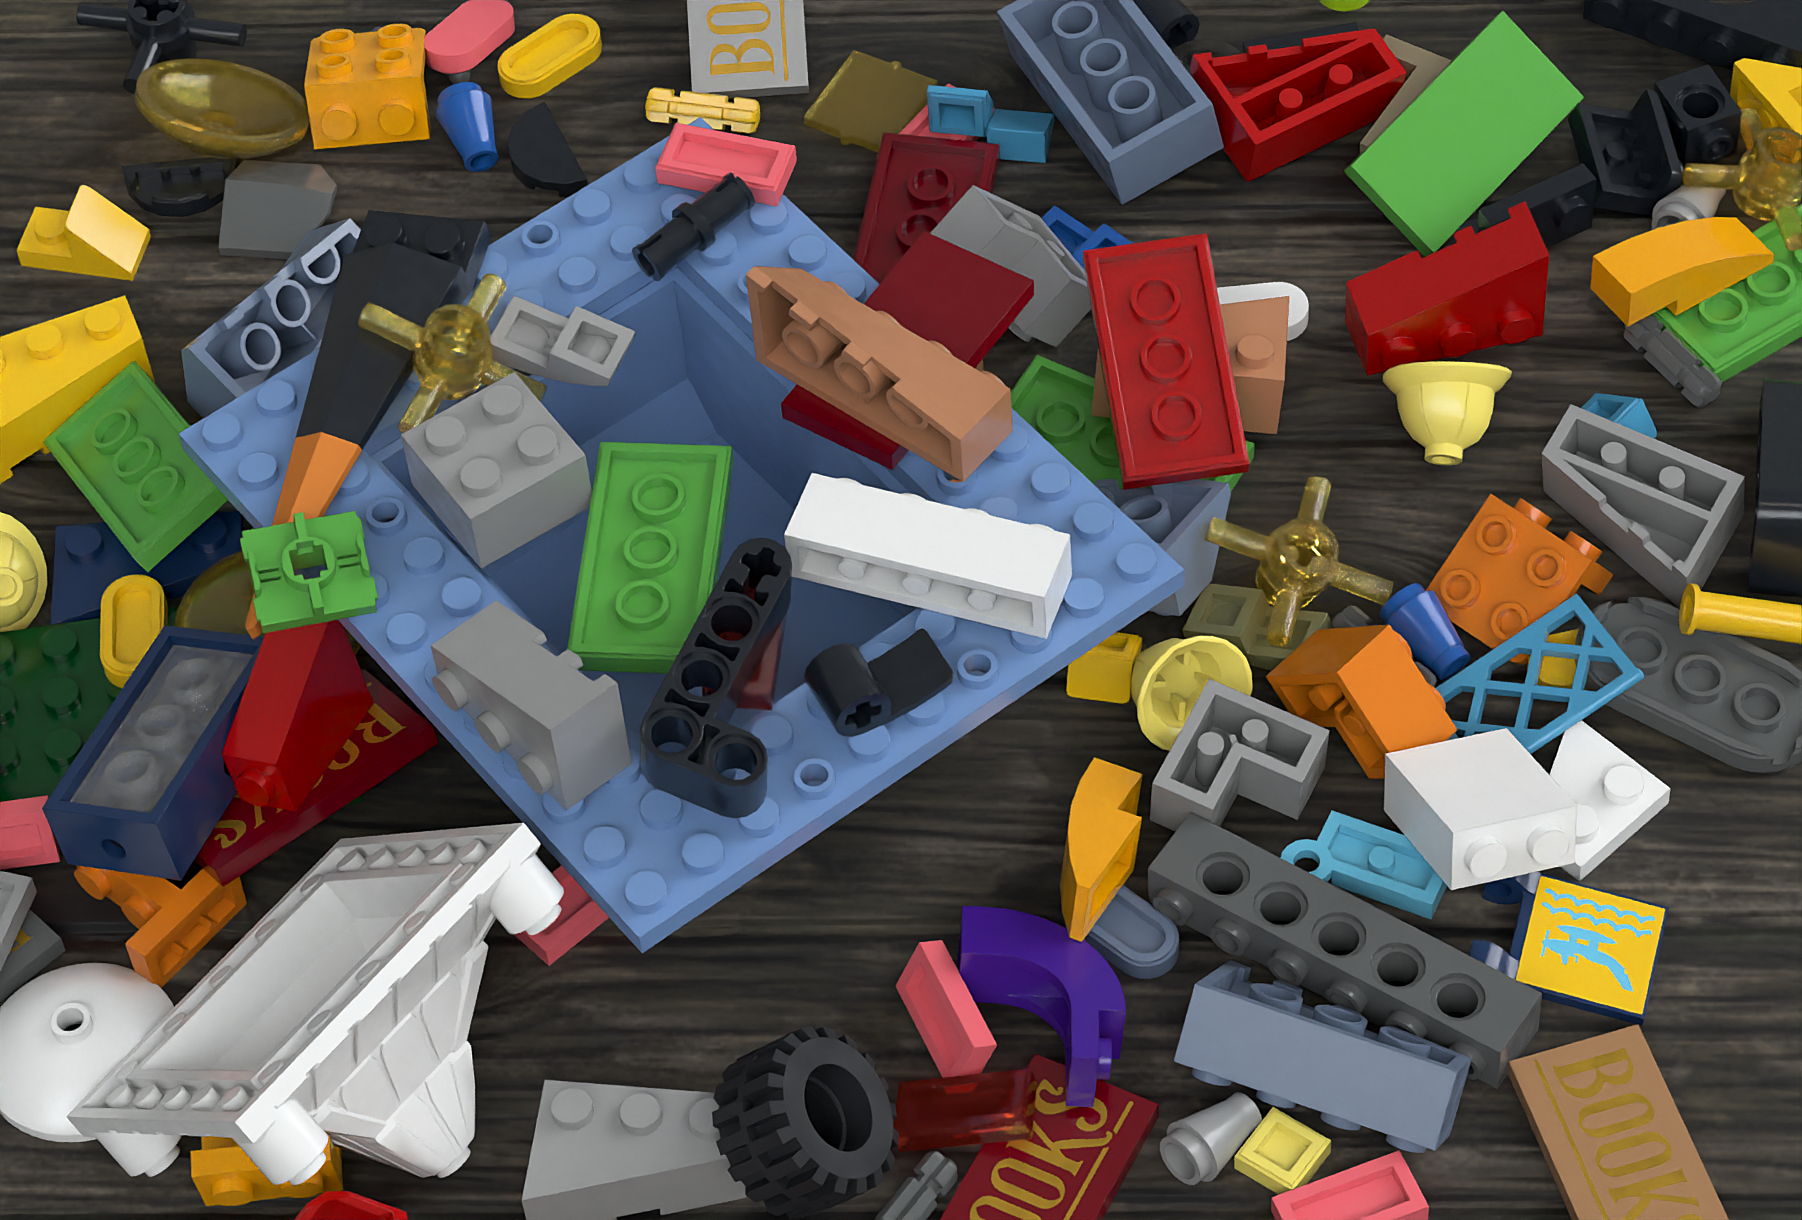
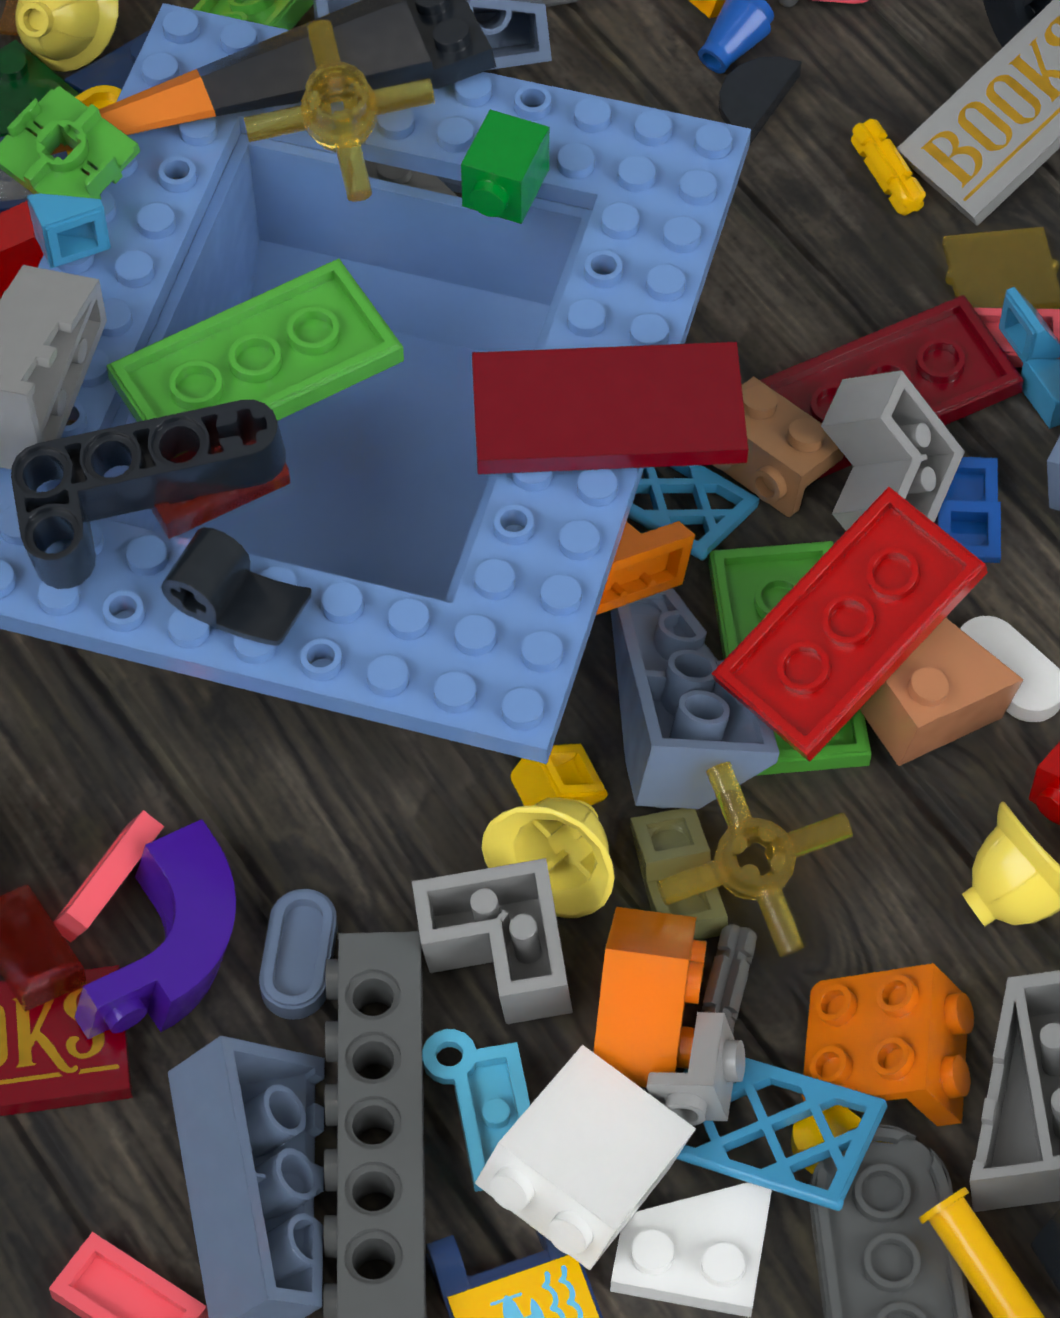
camera: 50 degrees right, 5 degrees up
light grey brick [401,372,592,569] -> none
light grey slope [485,295,635,387] -> none
yellow tile [497,14,602,99] -> none
black pin [632,172,755,281] -> none
coral tile [655,123,797,206] -> none
nougat wedge [746,266,1013,482] -> none
white brick [784,473,1072,639] -> none
light orange slope [1060,757,1143,942] -> none
light grey cone [1160,1092,1262,1185] -> none
light yellow tile [1234,1107,1331,1195] -> none
blue cone [1380,583,1470,680] -> none
none -> dark azure slope [27,194,111,269]
none -> green brick [461,109,550,224]
none -> light grey bracket [646,1012,745,1126]

